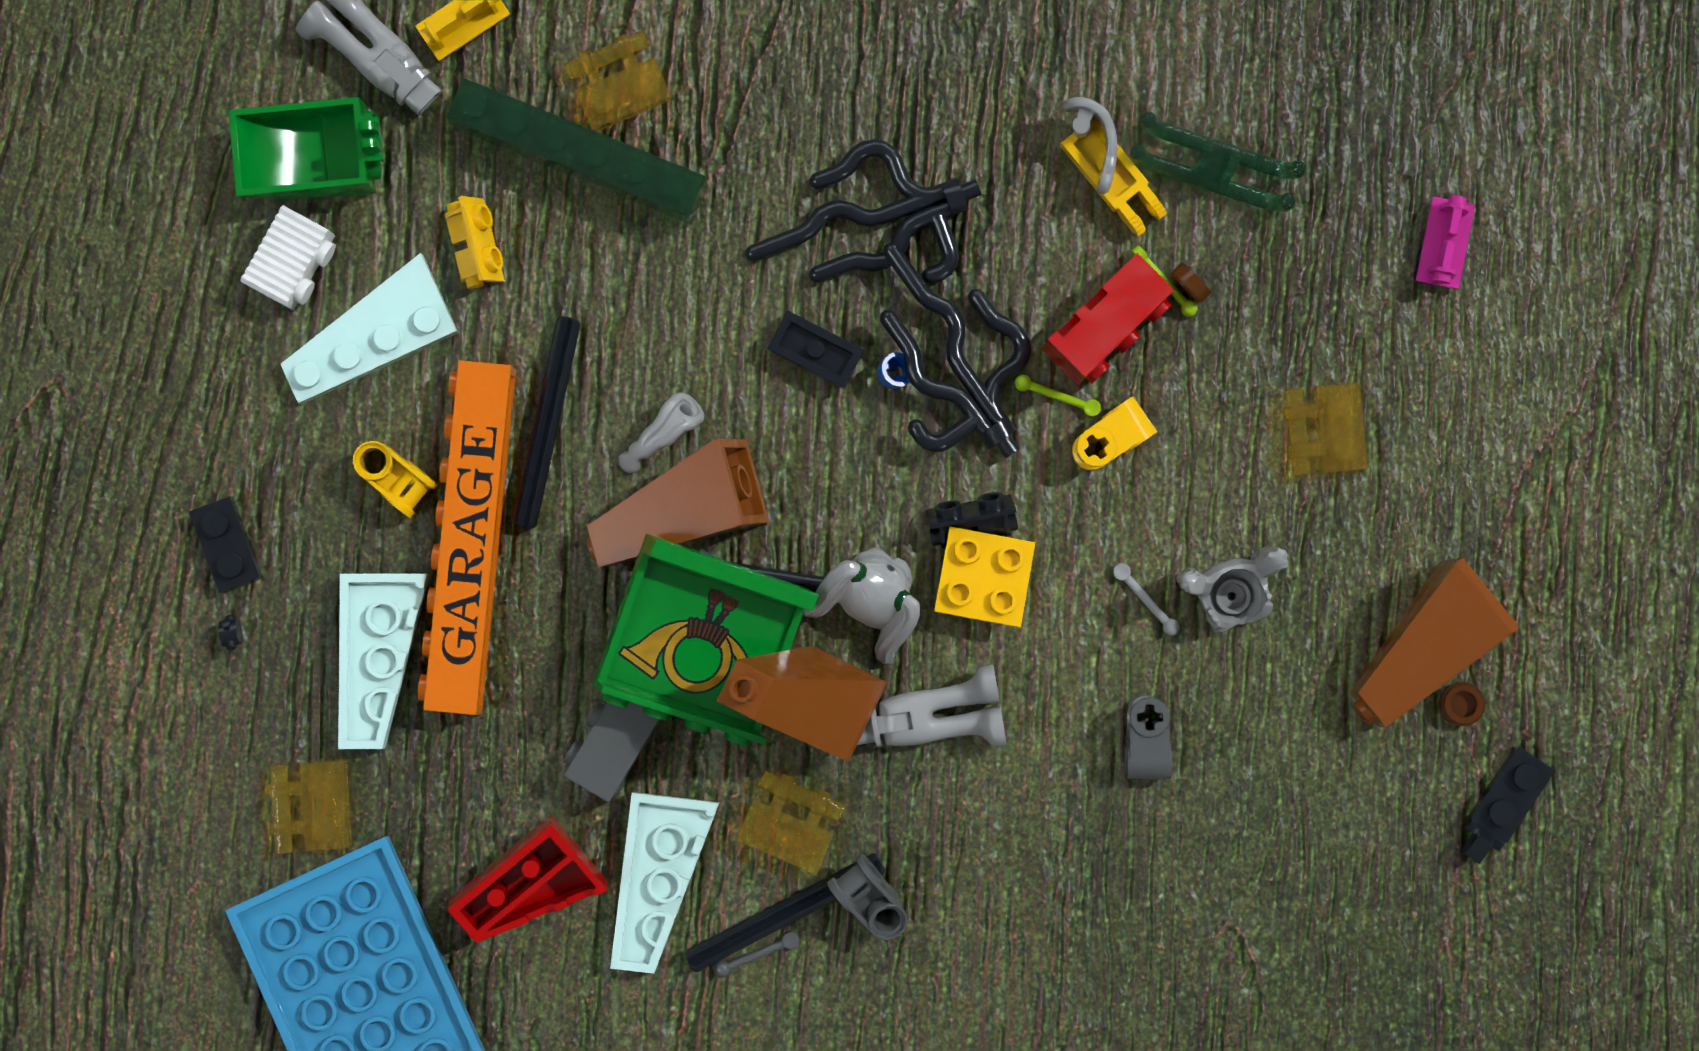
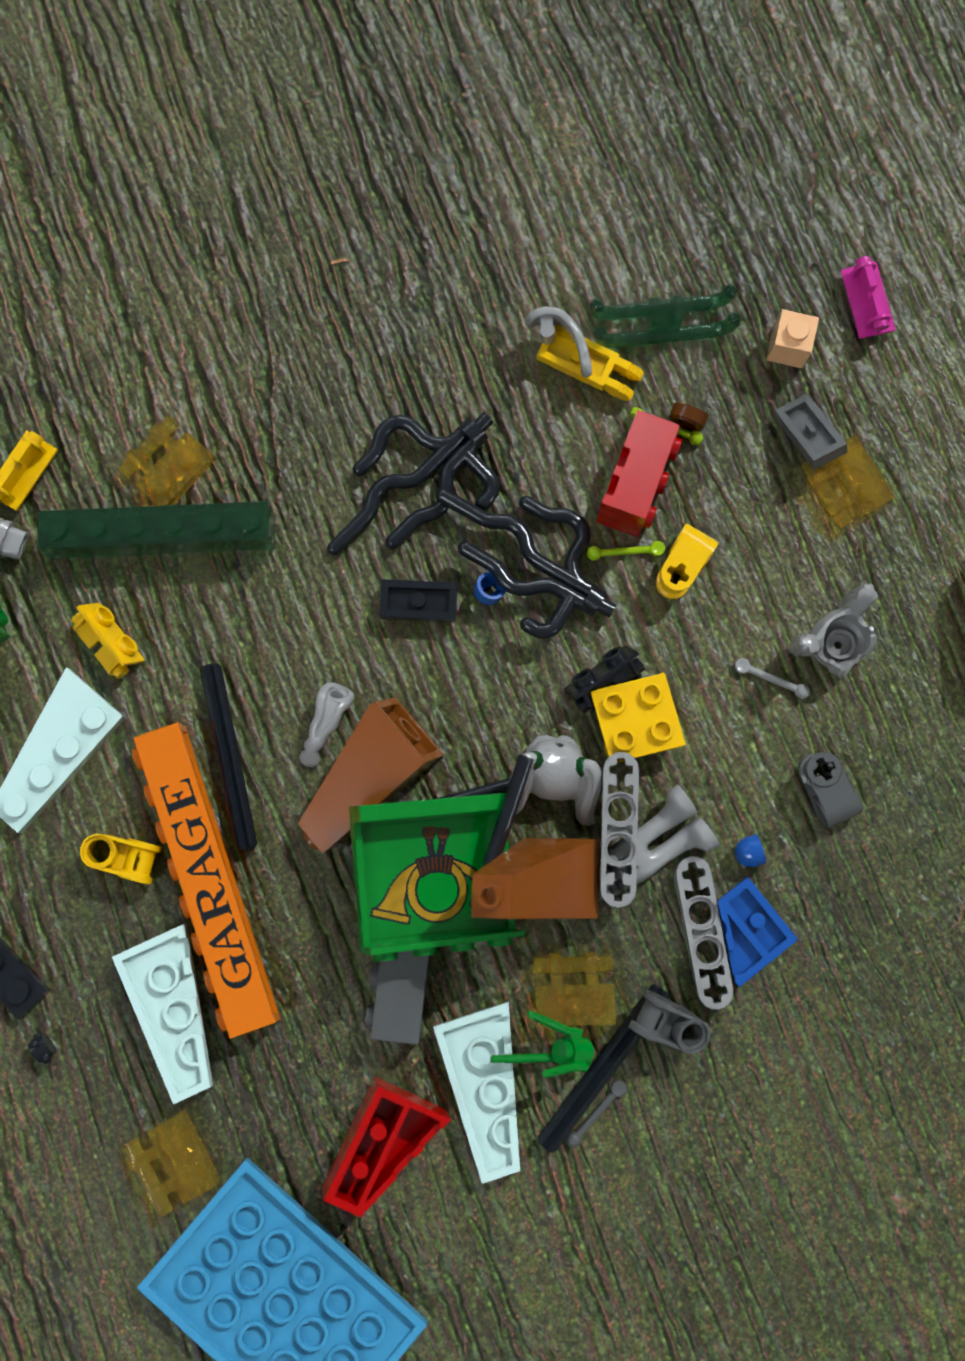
camera: 25 degrees left, 5 degrees down
none -> black piece [469,754,534,908]
none -> green plant [490,1010,594,1078]
none -> light grey beam [600,752,639,908]
none -> light grey beam [674,856,733,1009]
none -> blue wing [717,877,798,987]
none -> blue hinge [735,834,766,867]
none -> light nougat brick [766,309,819,368]
none -> dark grey plate [775,393,847,470]

